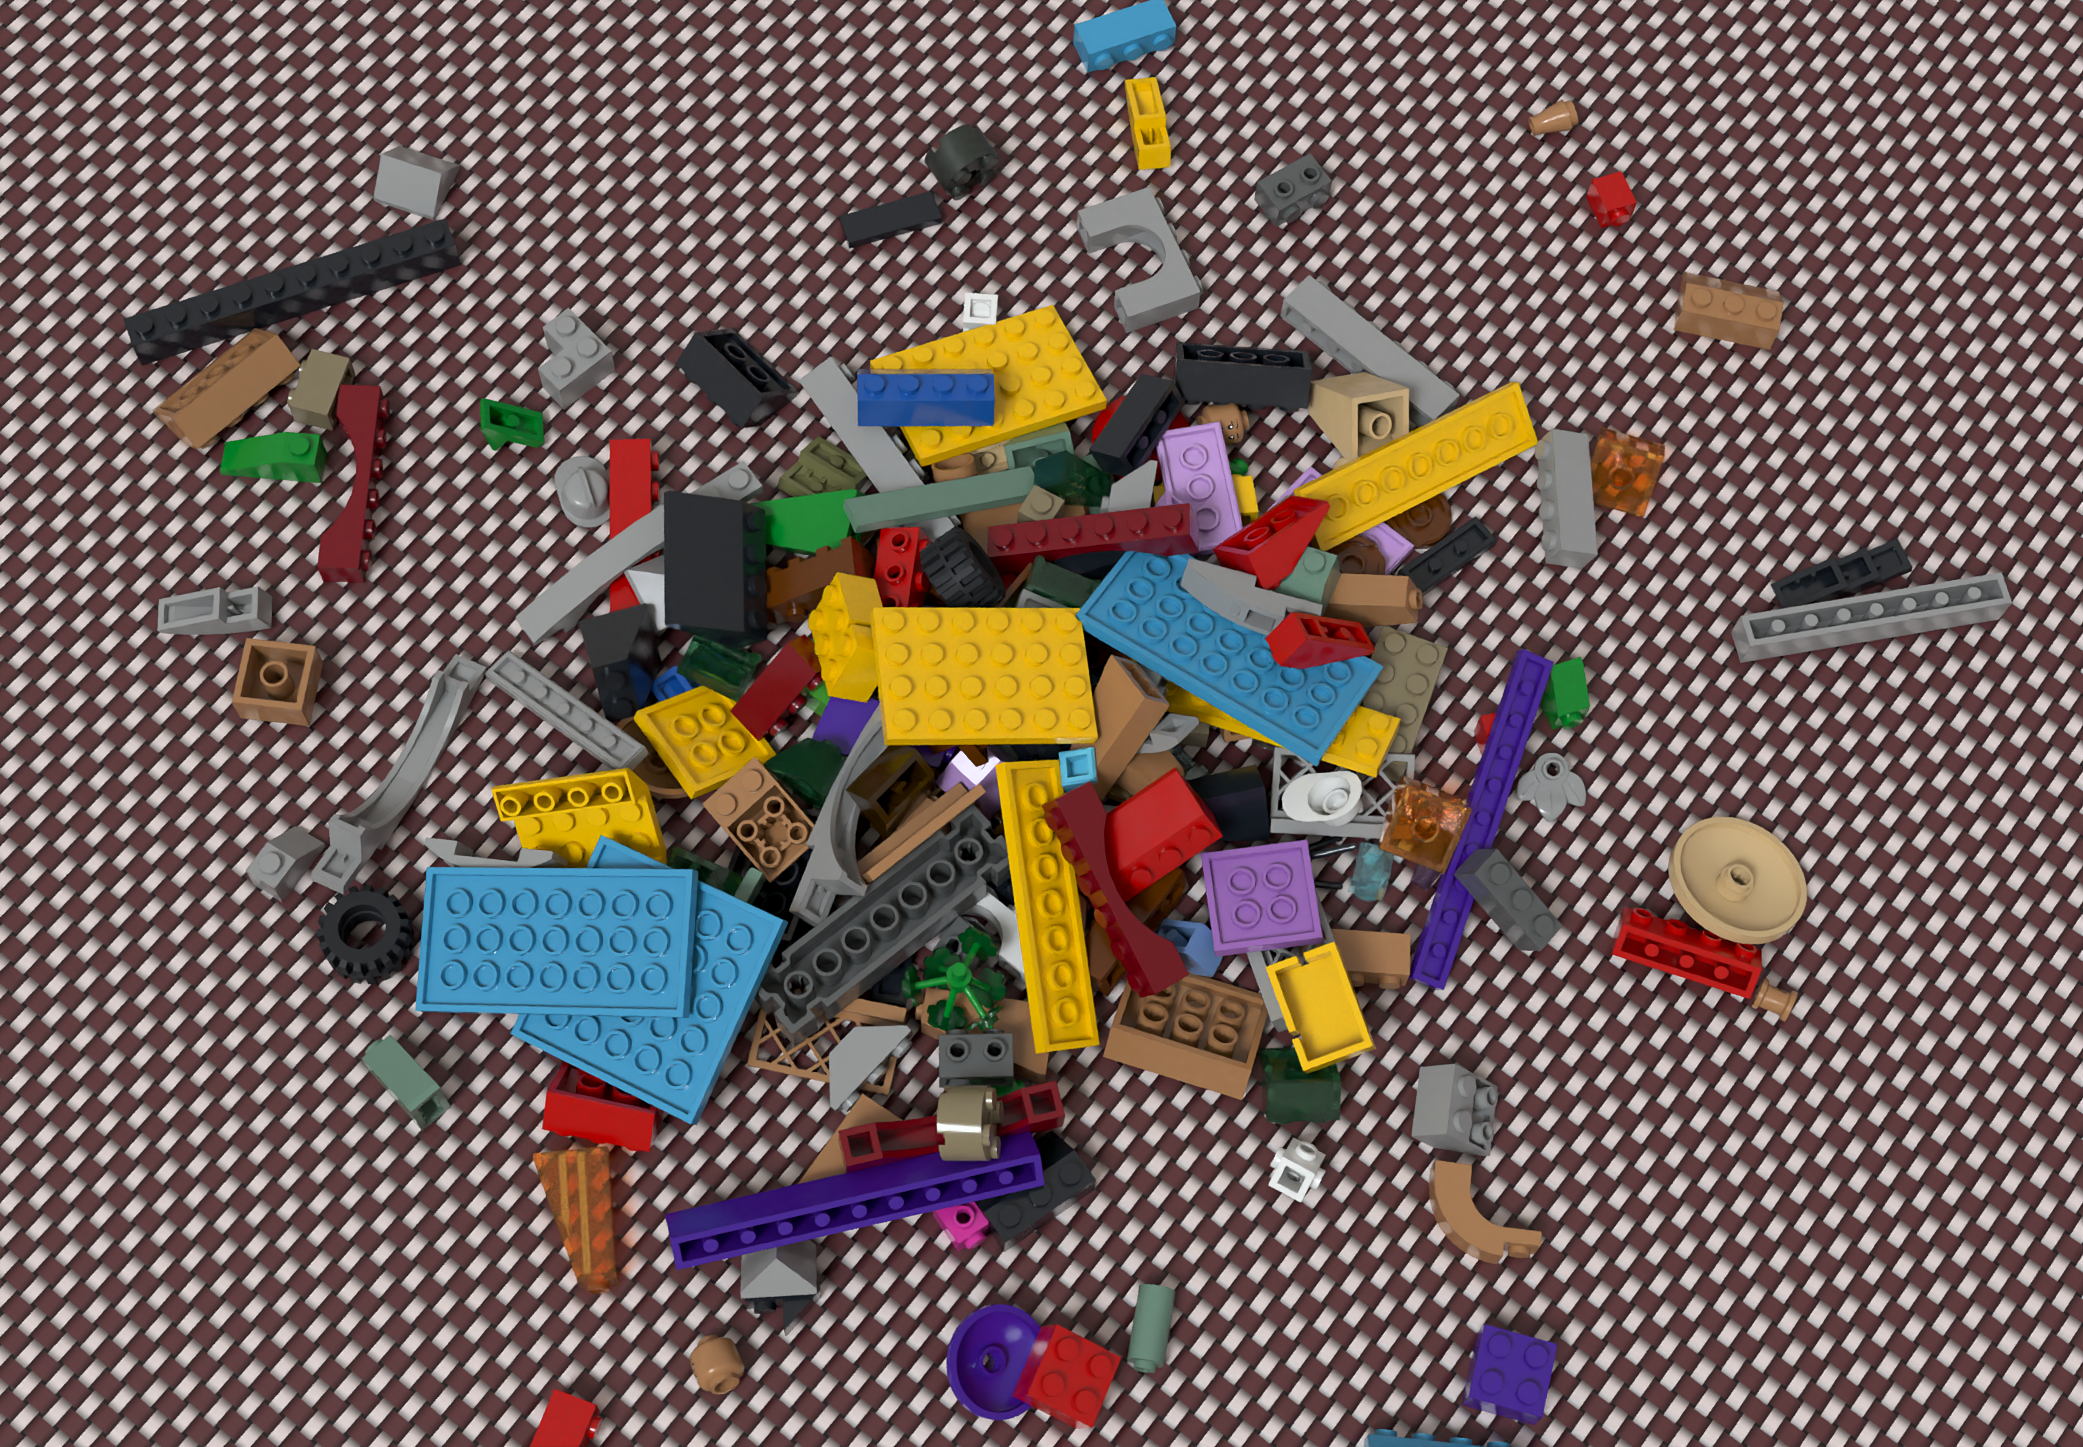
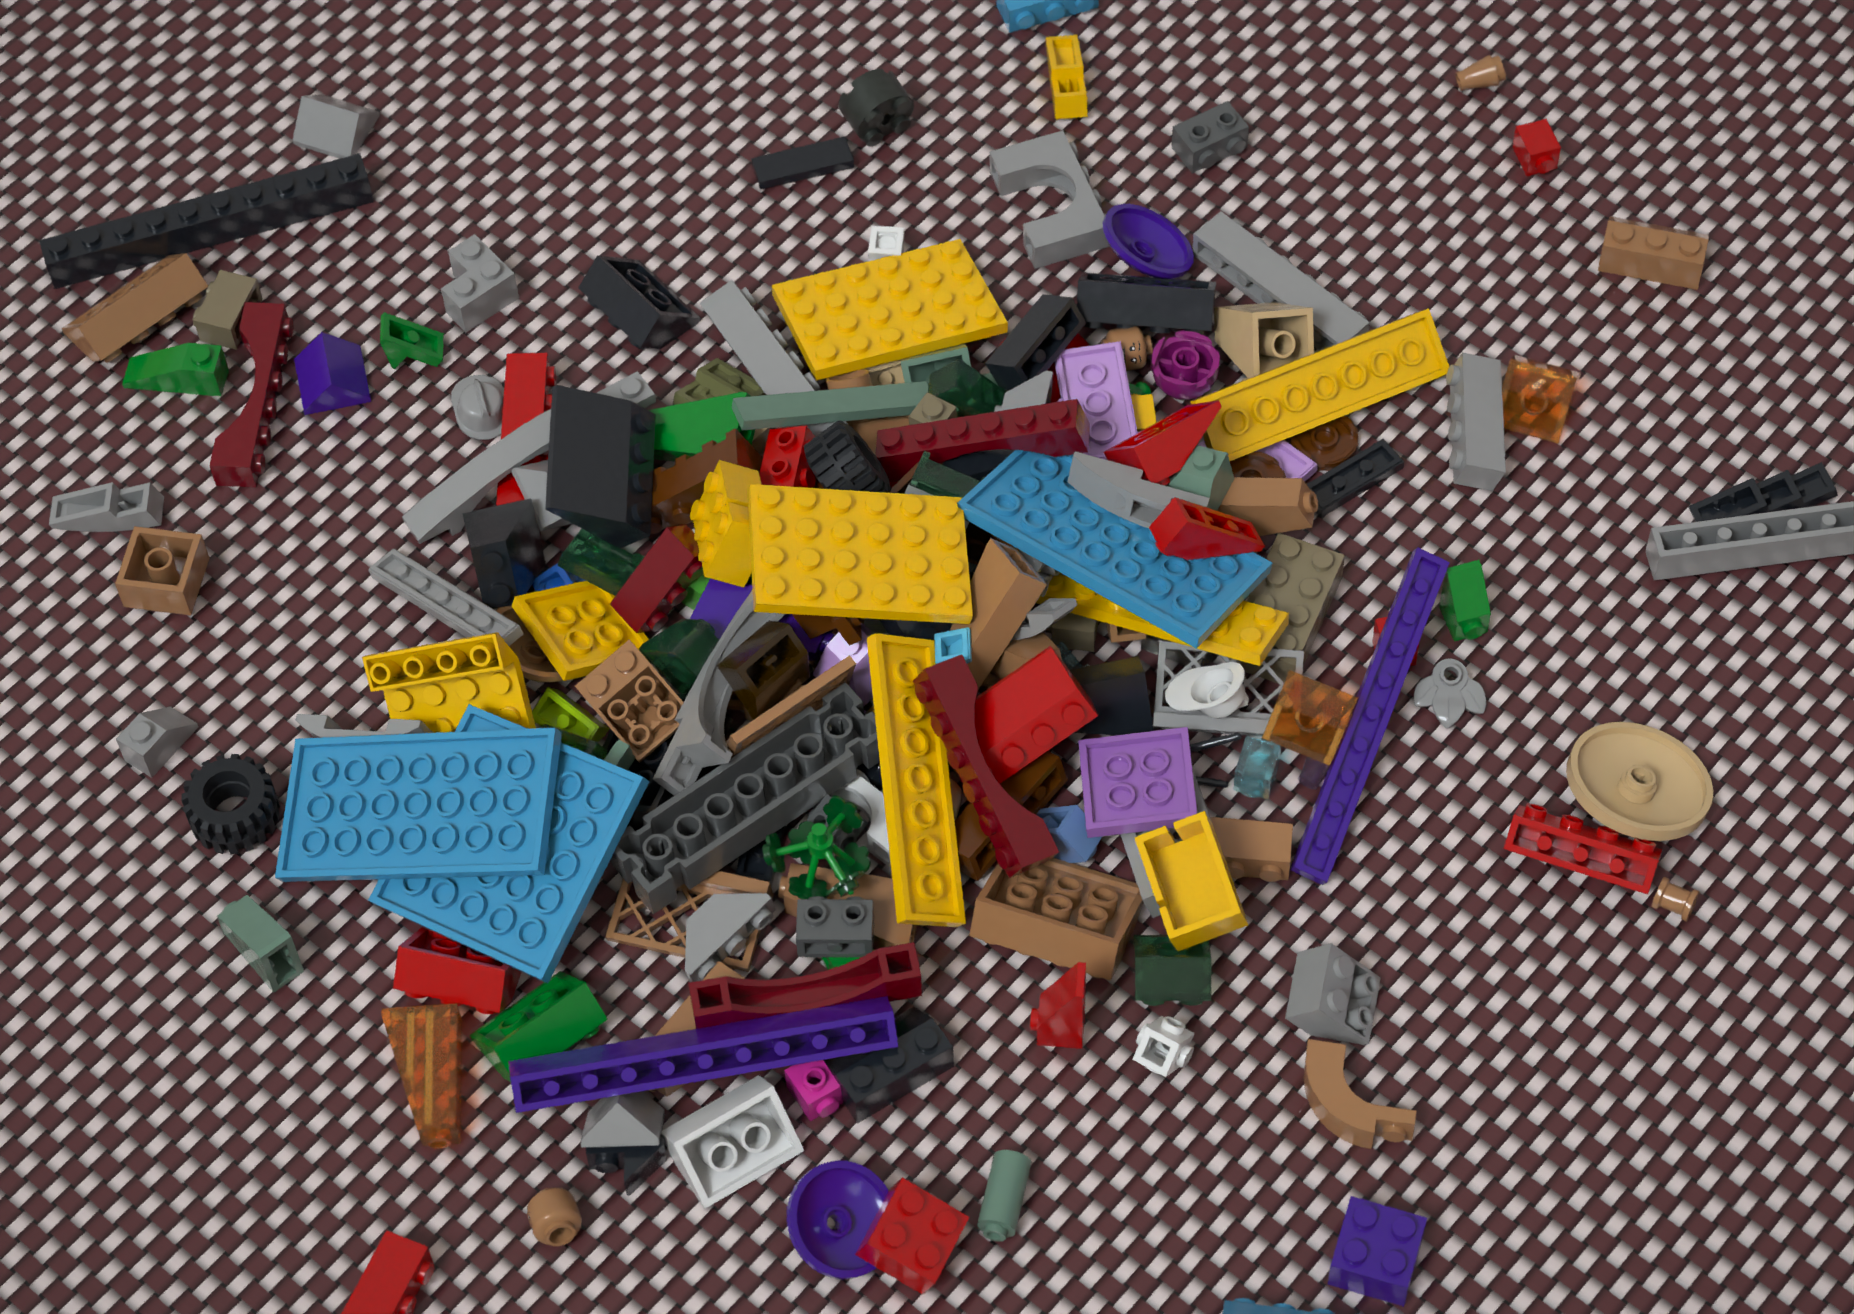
camera: 10 degrees right, 10 degrees down
light grey slope [311,654,486,895] -> none
blue slope [857,369,995,426] -> none
dark tan brick [937,1085,1004,1161] -> none
dark grey brick [1454,849,1563,951] -> none
none -> dark purple slope [294,332,371,415]
none -> green slope [469,971,608,1082]
none -> lime slope [532,687,609,753]
none -> white slope [661,1075,804,1209]
none -> red slope [1030,962,1086,1049]
none -> dark purple dish [1103,204,1194,279]
none -> magenta cylinder [1151,331,1220,400]

